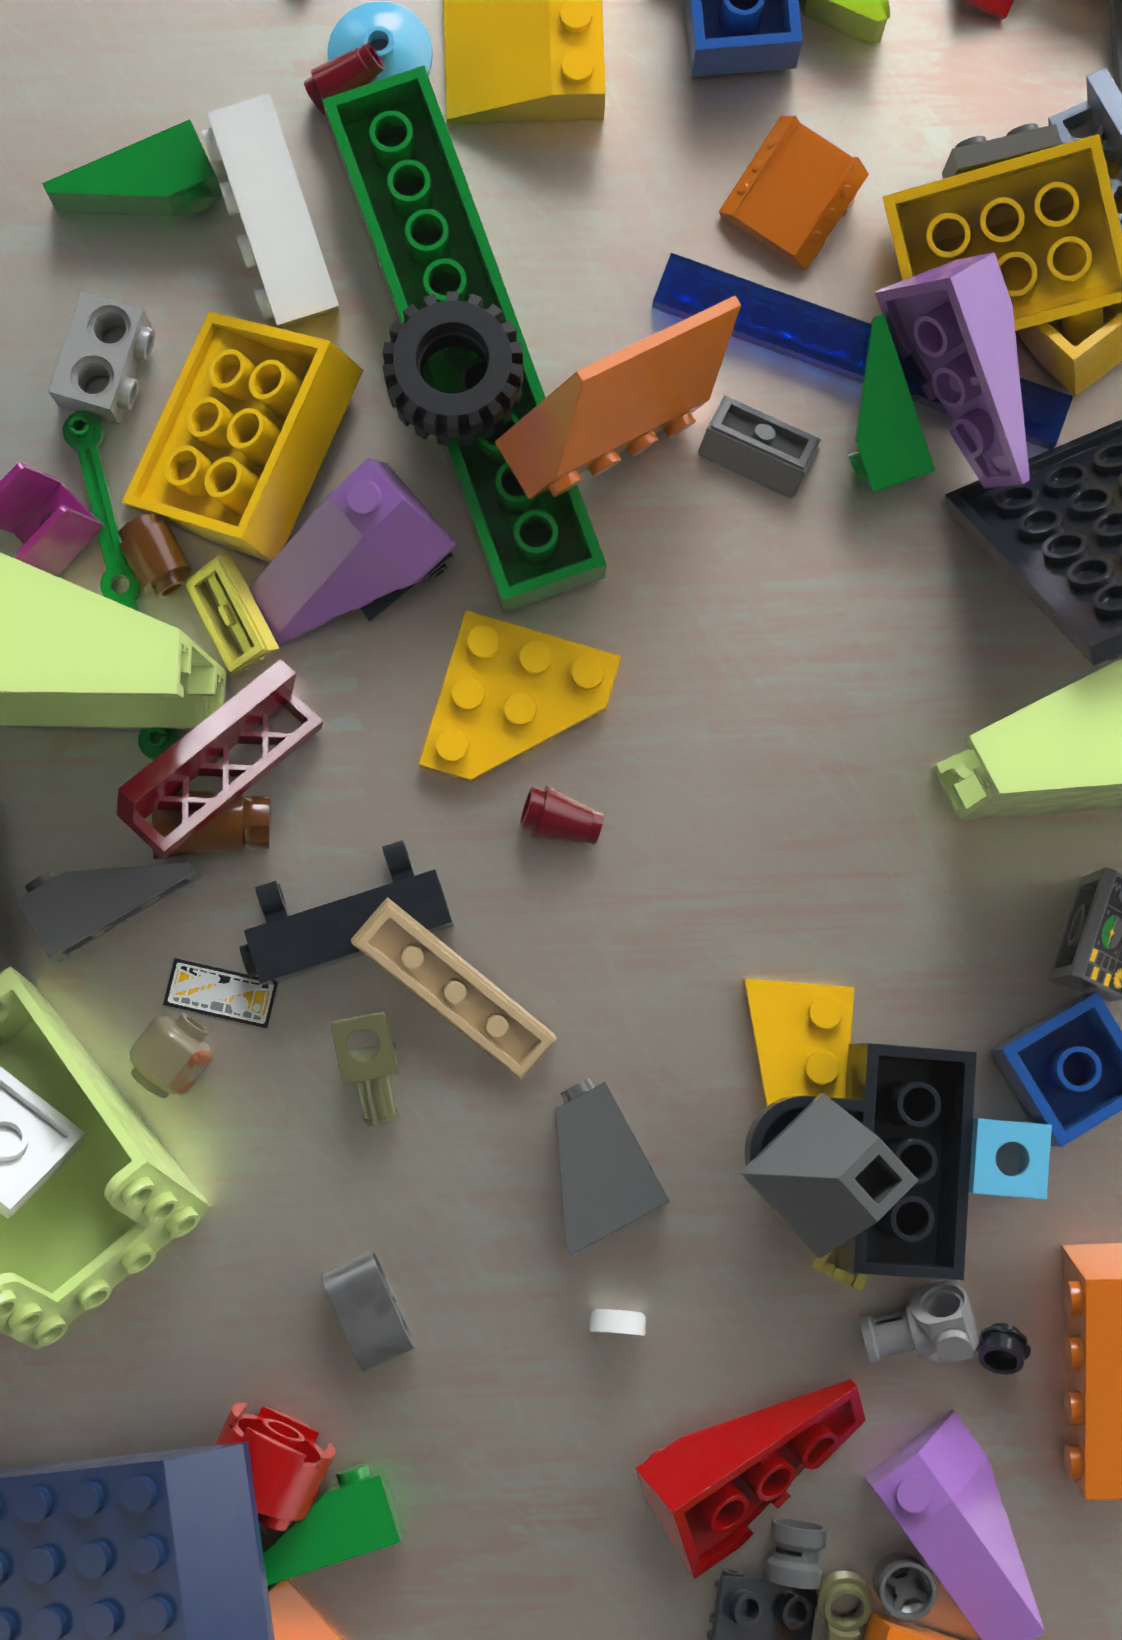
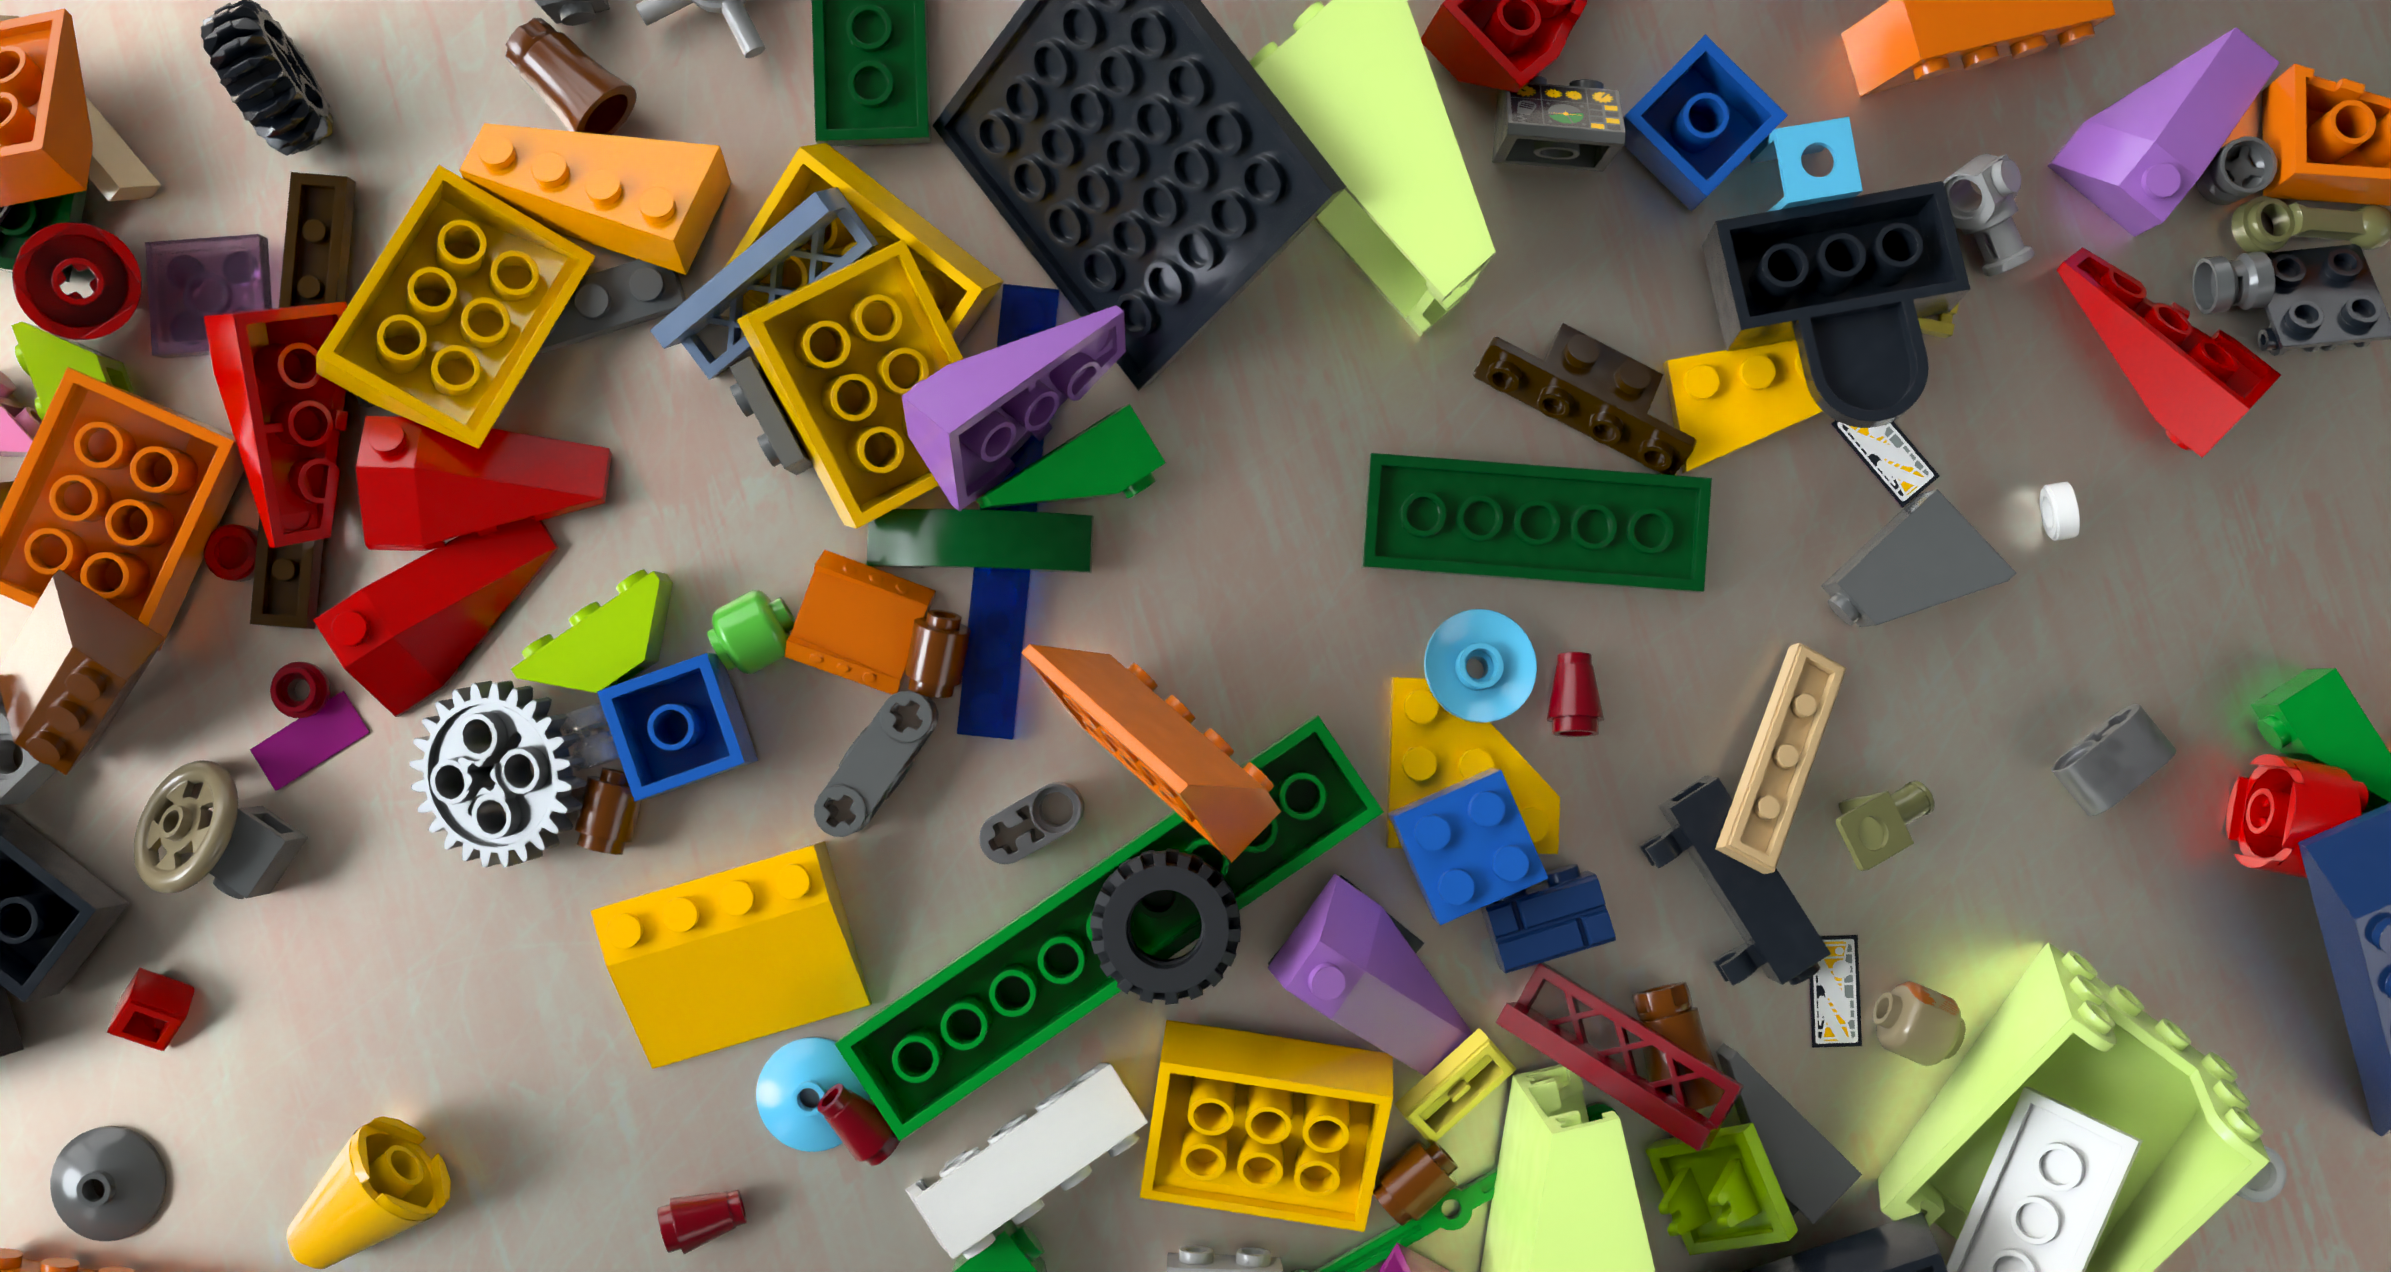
camera: 100 degrees left, 5 degrees up
dark grey slope [698,395,821,497] -> none
dark grey slope [740,1093,919,1258] -> none
black plate [976,1323,1031,1375] -> none
none -> bright green head [707,590,795,674]
none -> dark grey piece [814,691,939,837]
none -> dark green slope [866,509,1094,573]
none -> reddish brown brick [905,610,971,698]
none -> flat silver beam [979,782,1085,864]
none -> dark green plate [1361,453,1712,593]
none -> blue brick [1387,768,1549,925]
none -> medium azure dish [1424,609,1537,723]
none -> dark brown bracket [1473,323,1697,475]
none -> dark blue brick [1481,864,1616,974]
none -> lime plate [1645,1122,1798,1255]
none -> sticker [1831,420,1940,508]

